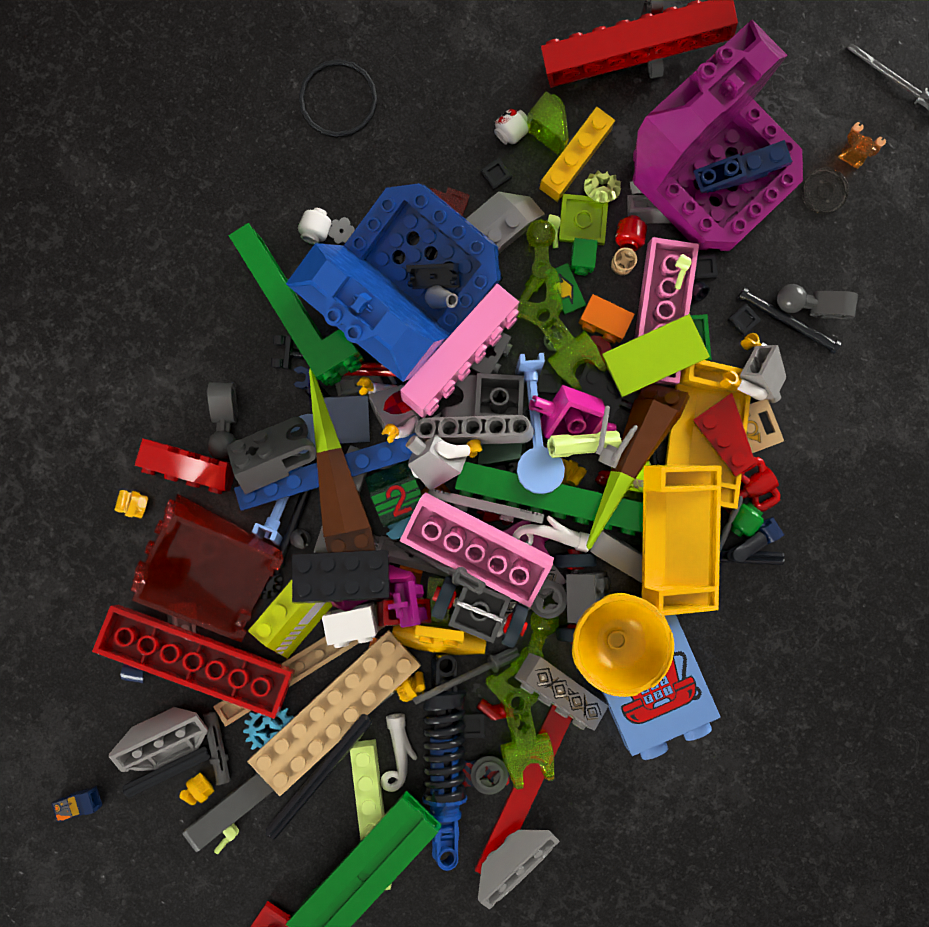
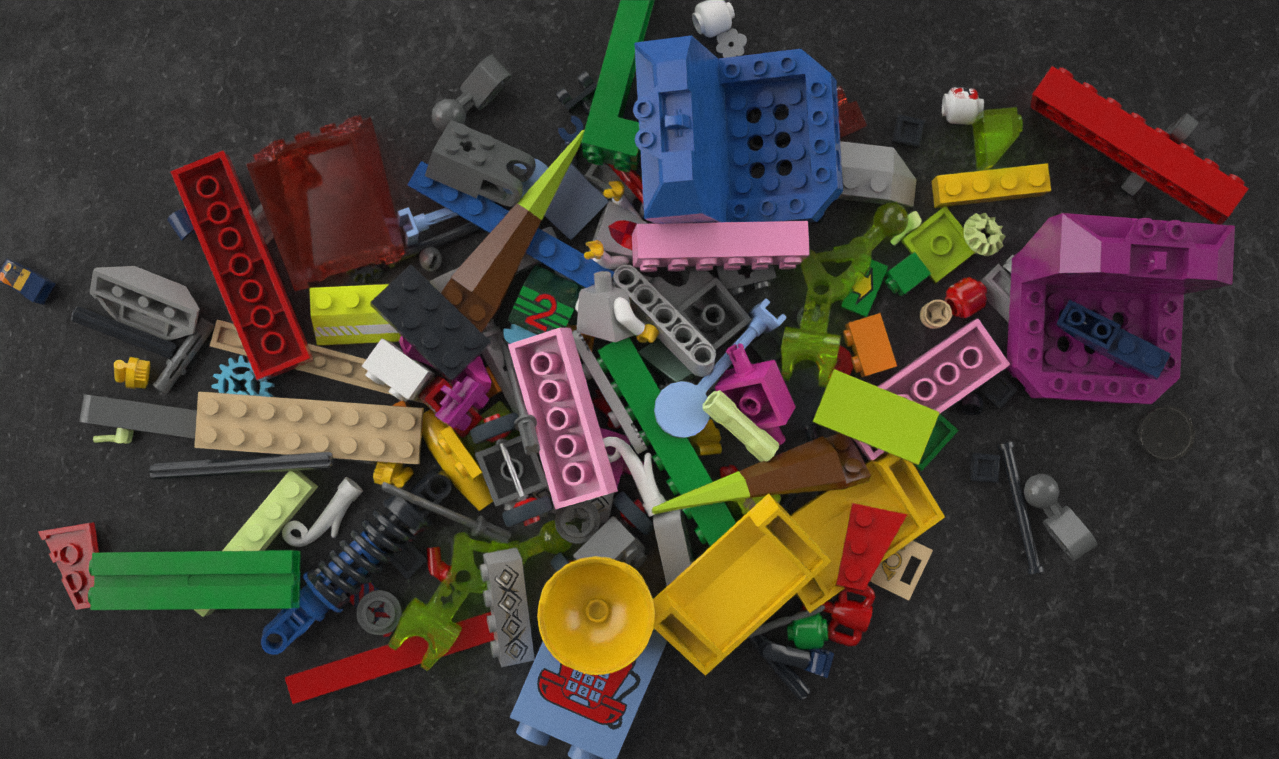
camera: 50 degrees right, 0 degrees up
yellow piece [115,490,148,518] -> none
red wedge [134,438,234,494] -> none
black hinge [406,263,460,289] -> none
light grey cone [425,285,458,309] -> none
light grey wedge [478,830,560,909] -> none
light grey plant [595,405,638,468] -> none
yellowish green hand [674,254,692,290] -> none
light grey torso [720,333,786,403] -> none
clear orange piece [838,122,886,169] -> none

